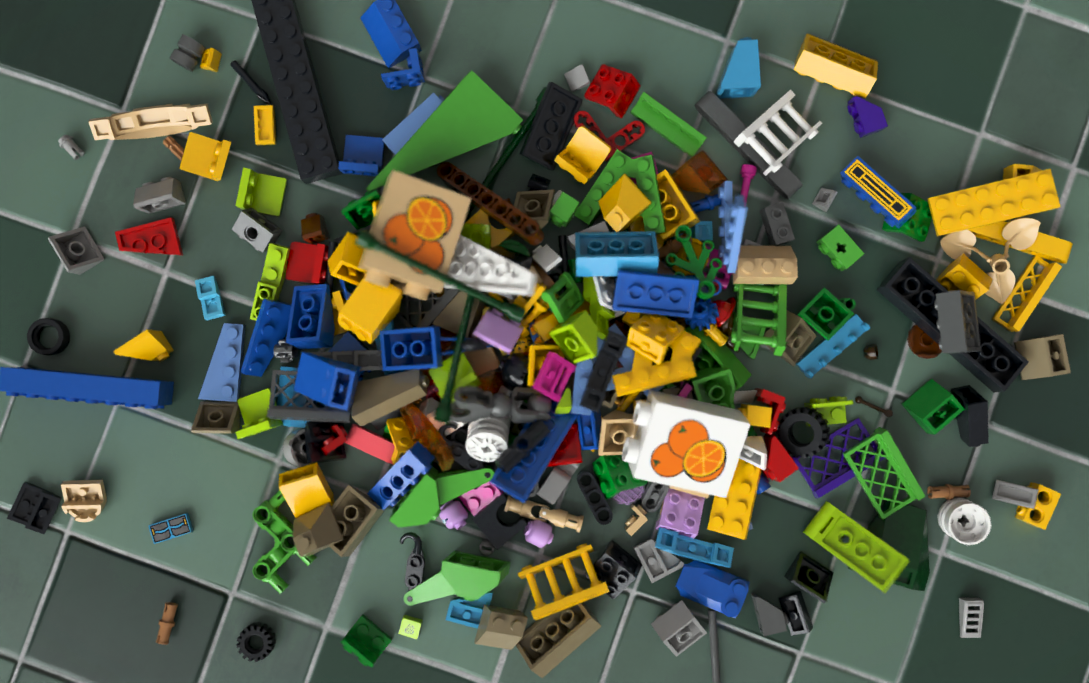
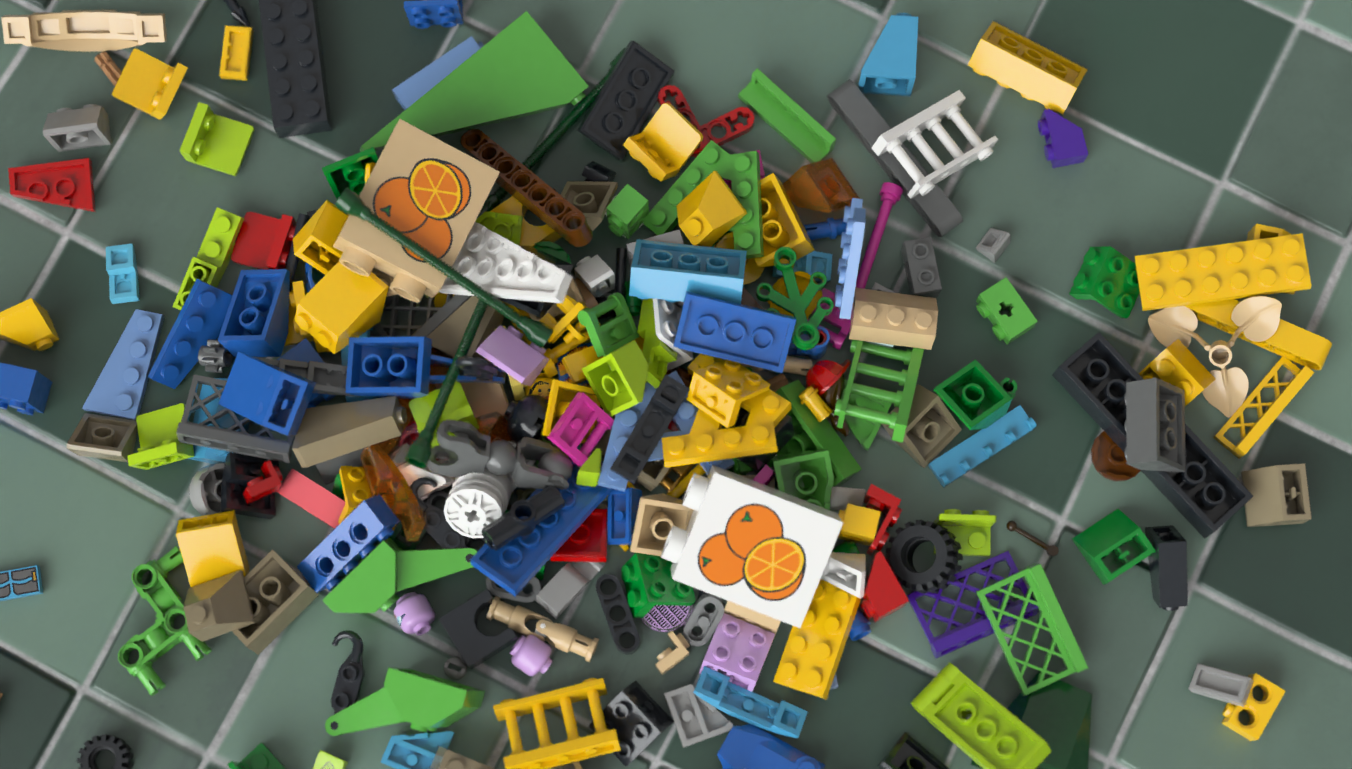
camera: 10 degrees right, 10 degrees down
brick [231,208,282,253] -> none
reddish brown slope [301,213,330,244] -> none
blue bracket [338,135,384,177] -> none
plate [458,482,504,516] -> none
light grey slope [564,64,590,92] -> none
red bracket [584,64,641,119] -> none
medium nougat pin [658,233,692,261] -> none
blue gear [684,298,719,331] -> none
brick [840,156,916,229] -> none
dark brown hinge [863,344,878,360] -> none
medium nougat pin [927,484,971,500] -> none
white wheel [937,497,991,545] -> none

